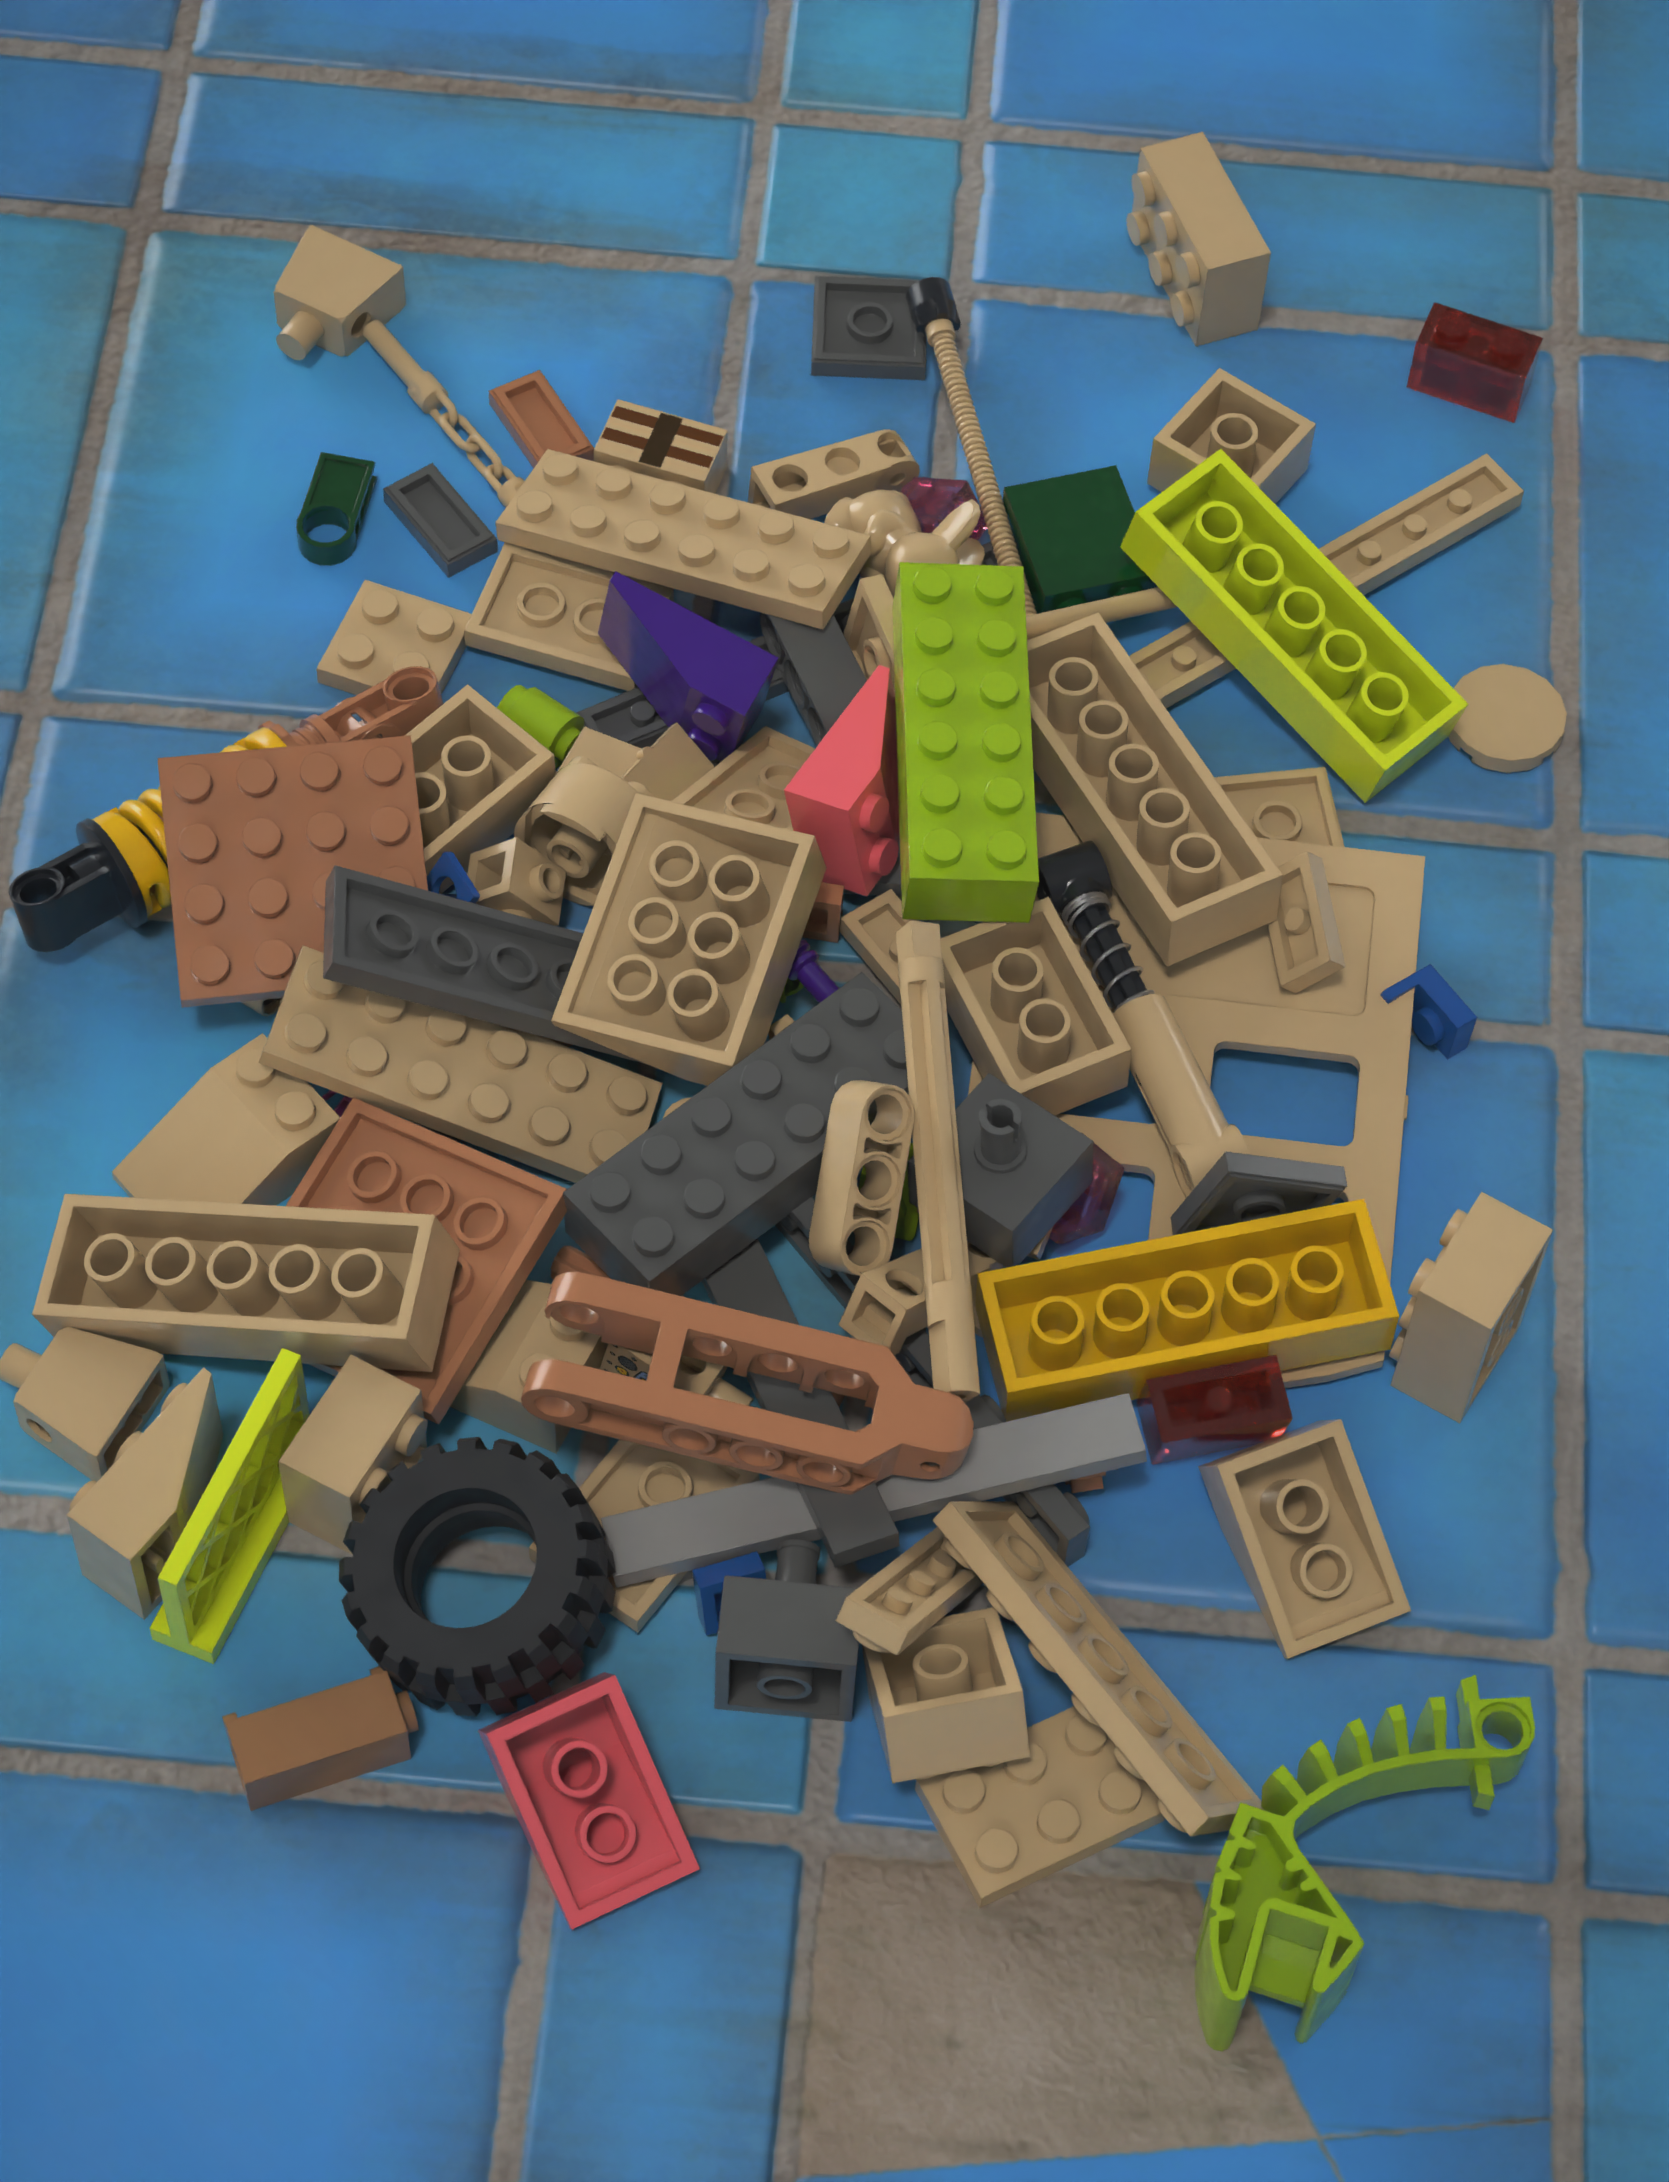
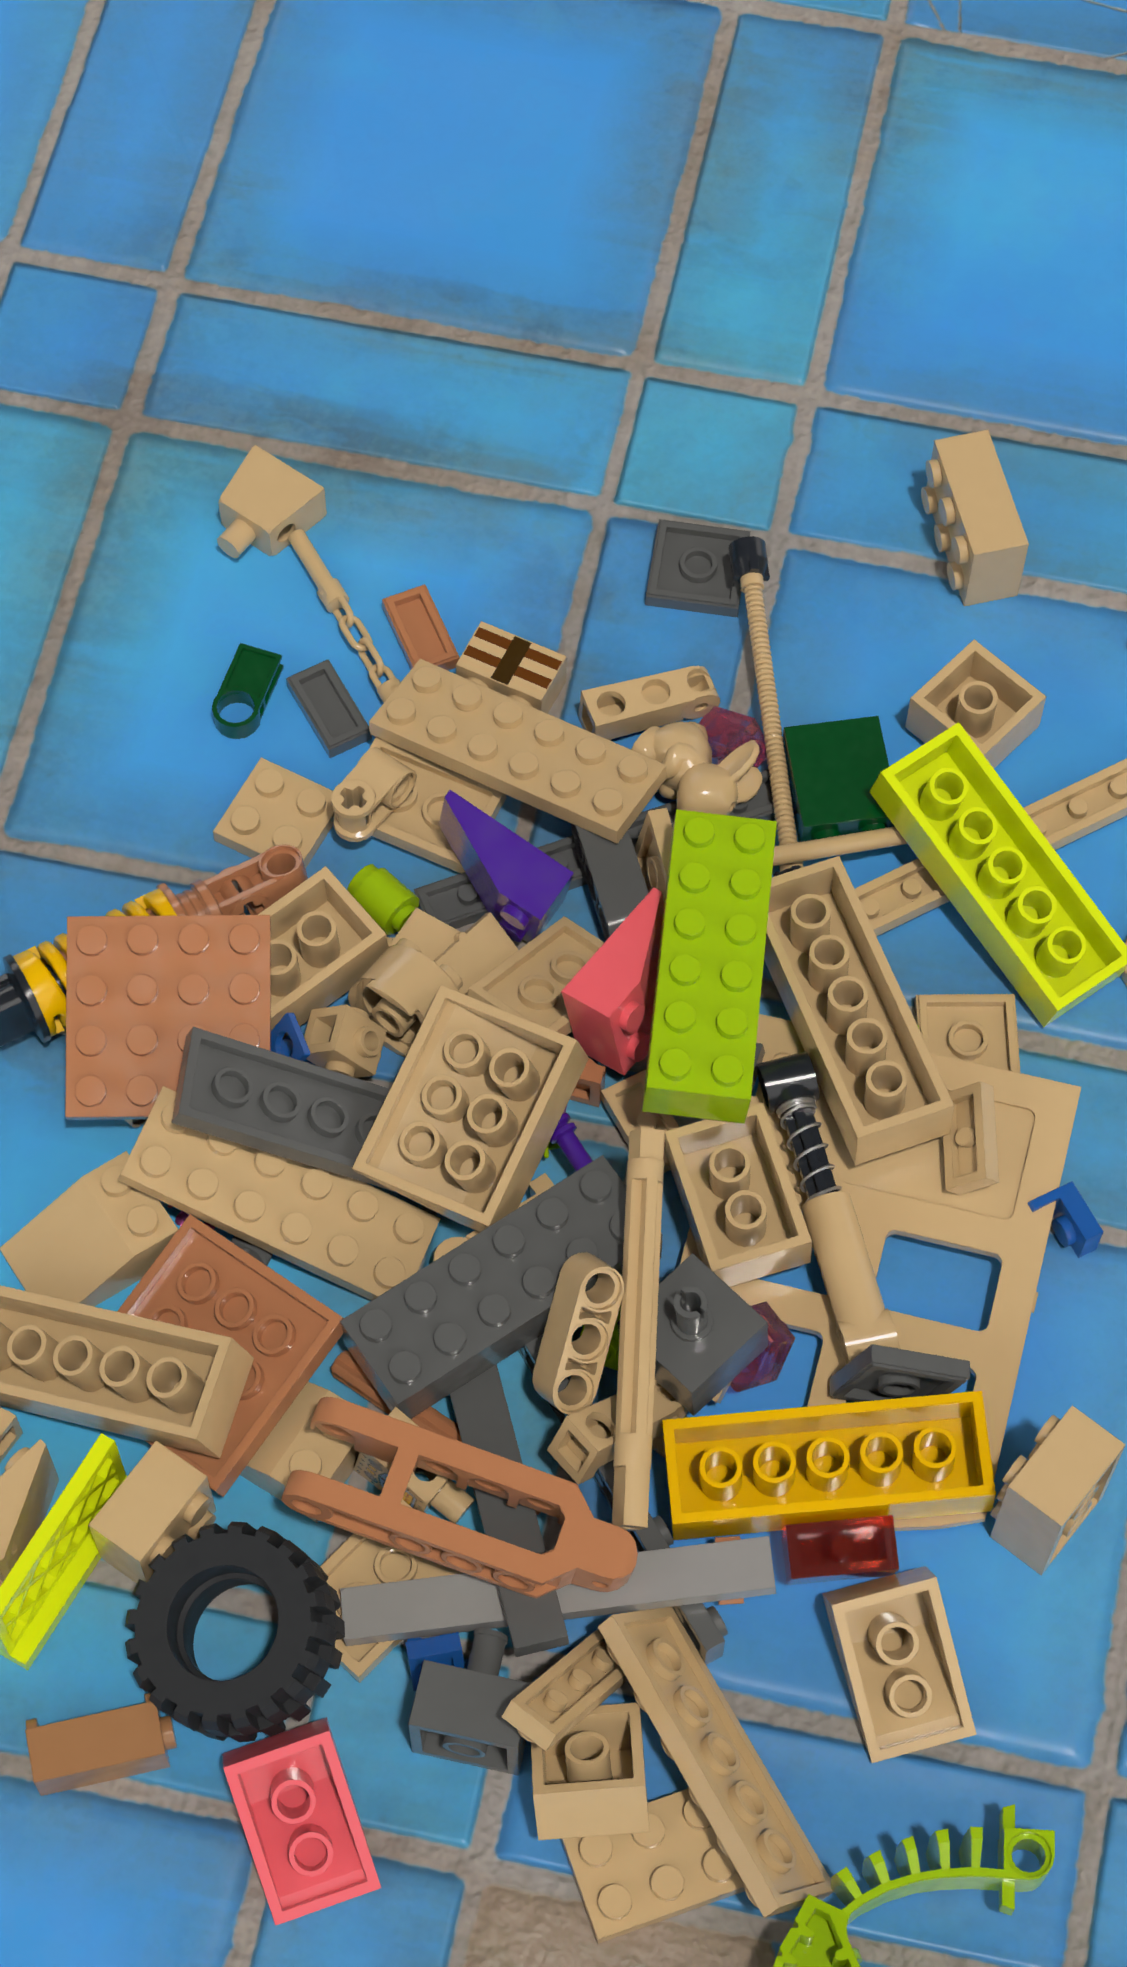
camera: 10 degrees right, 5 degrees up
none -> tan piece [331,747,417,842]

